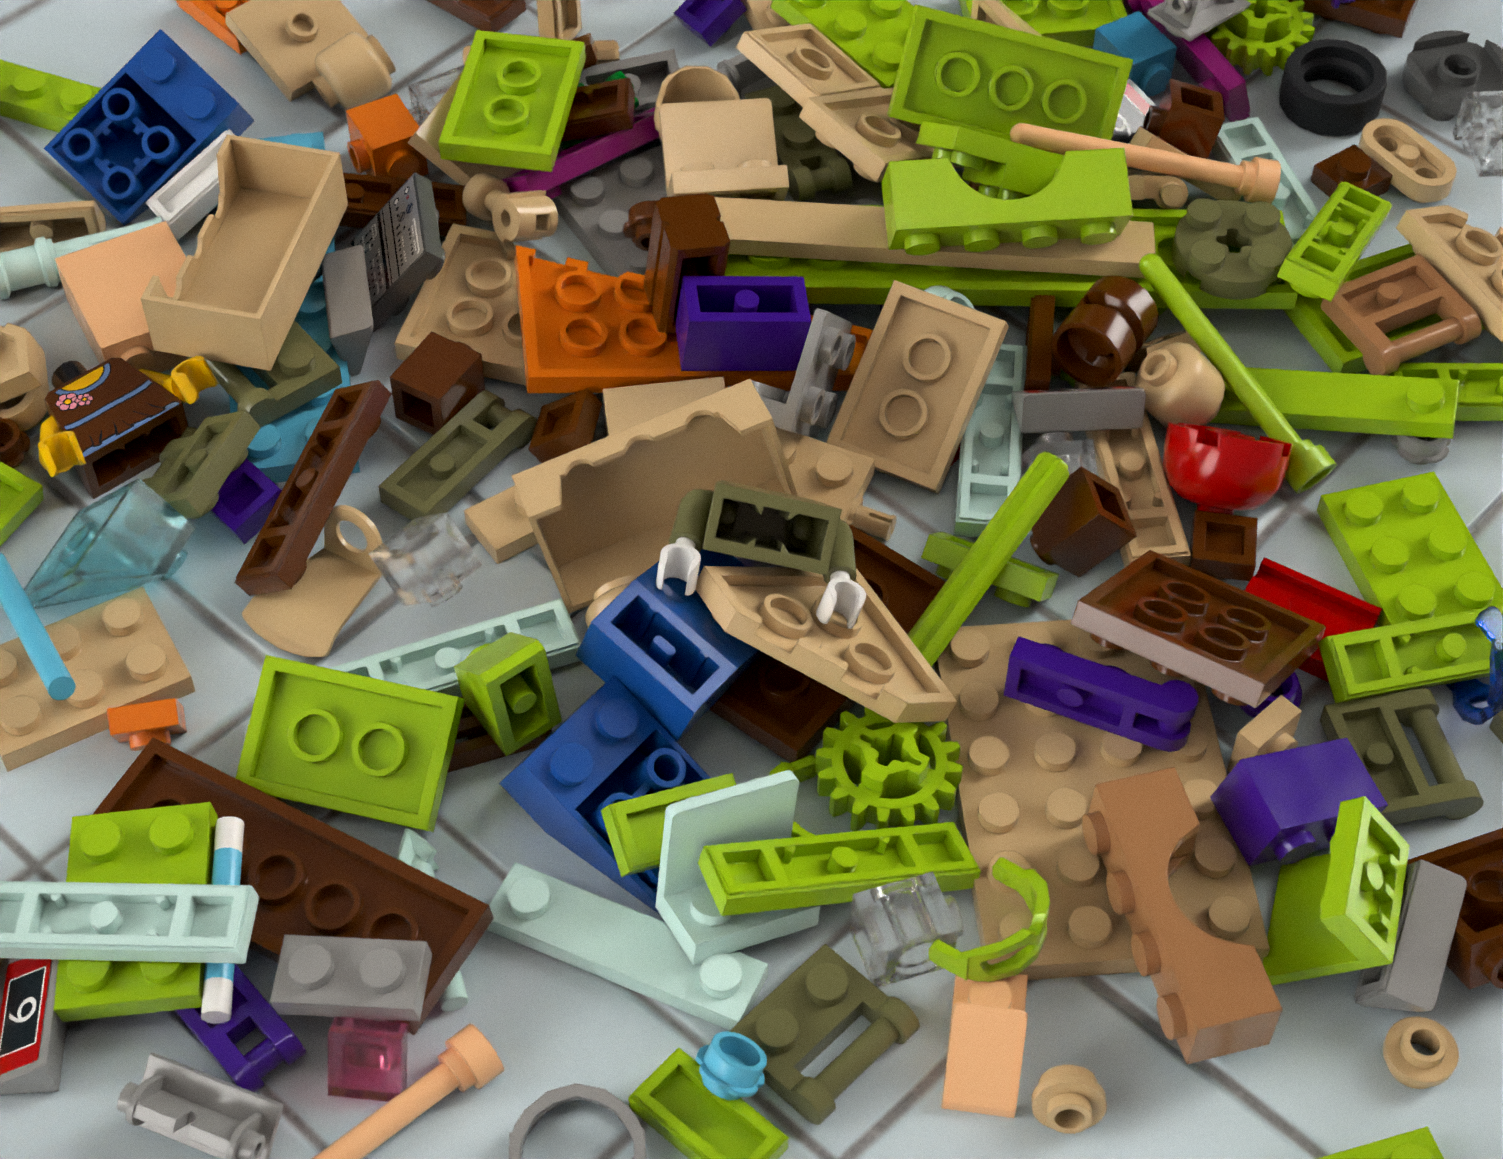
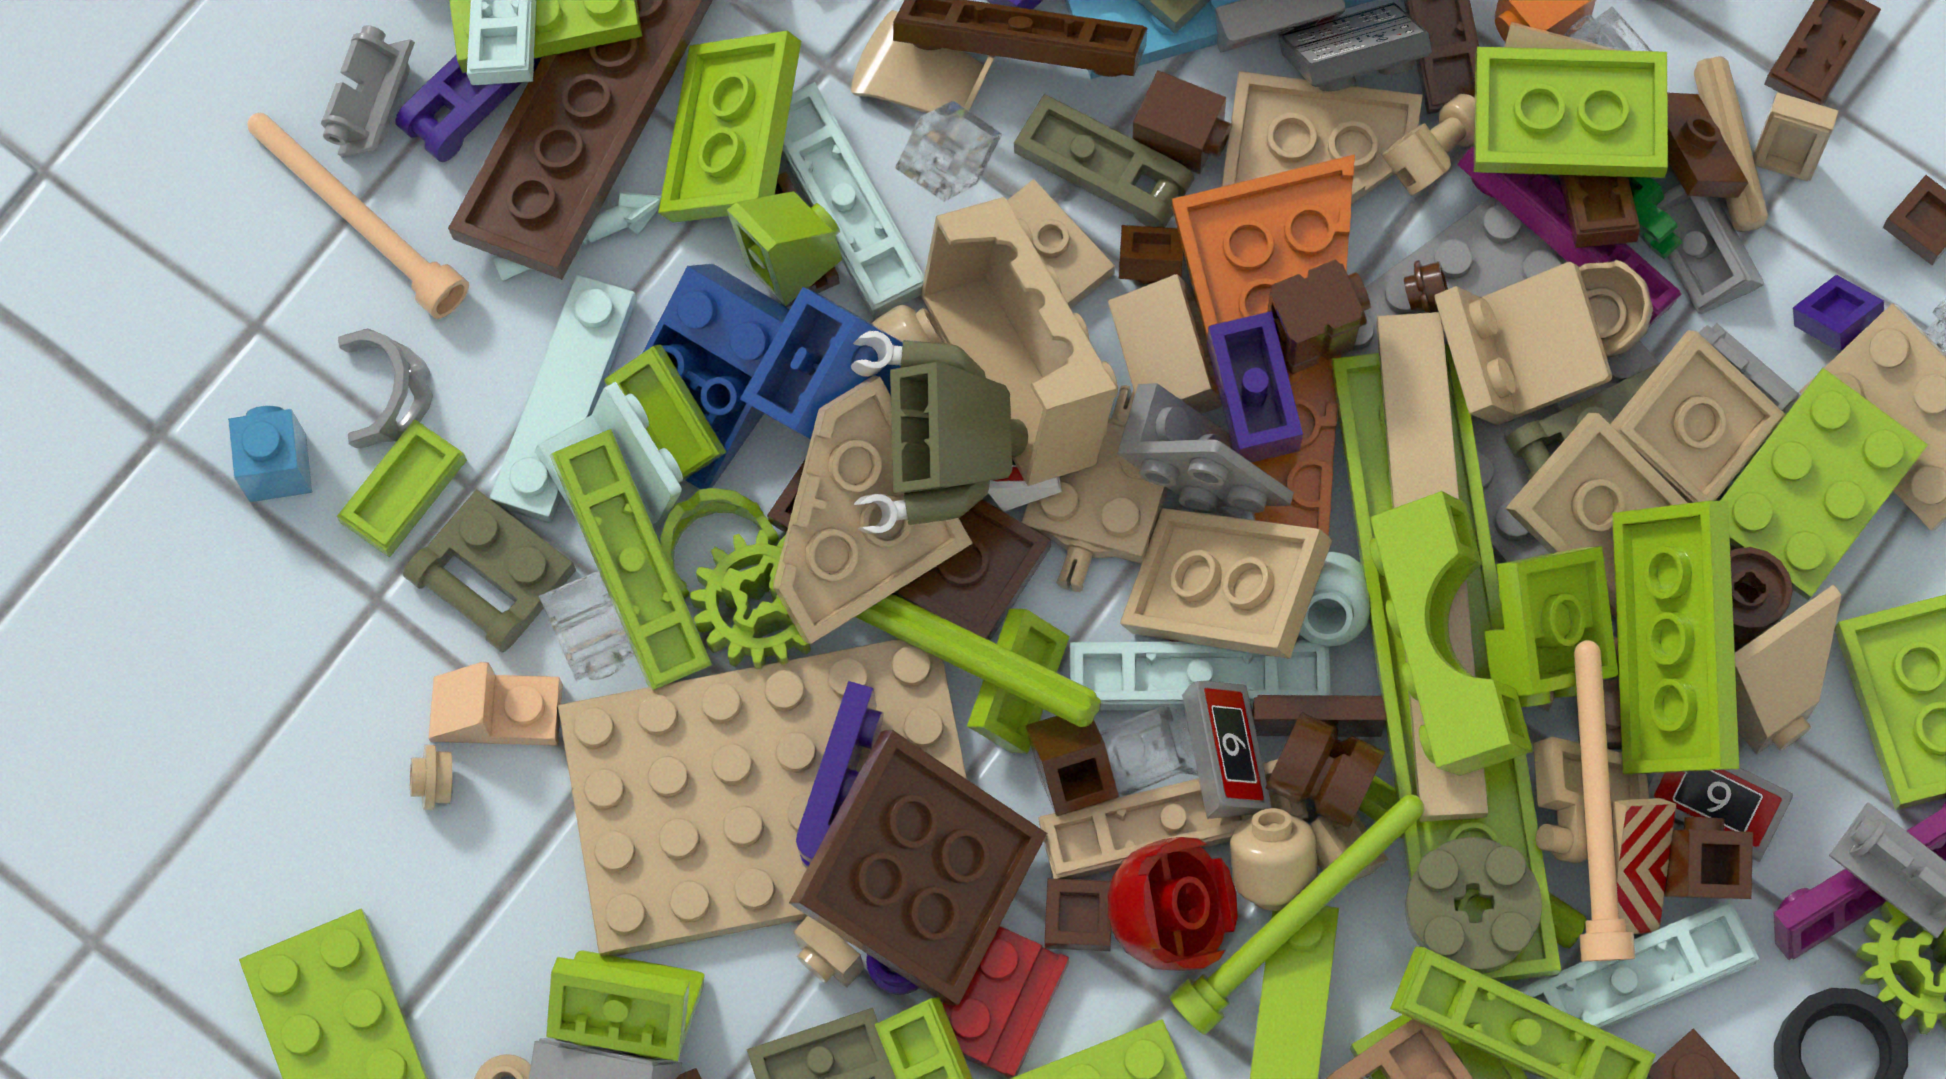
camera: 90 degrees right, 20 degrees up
bar [201,816,244,1024] -> none
light grey plate [270,935,432,1022] -> none
clear pink tile [328,1016,408,1102] -> none
medium azure plate [696,1031,767,1100] -> none
lime helmet [928,857,1050,982] -> none
medium nougat arch [1082,767,1283,1064] -> none
dark azure brick [1093,11,1177,97] -> none
dark purple brick [1210,738,1388,866] -> none

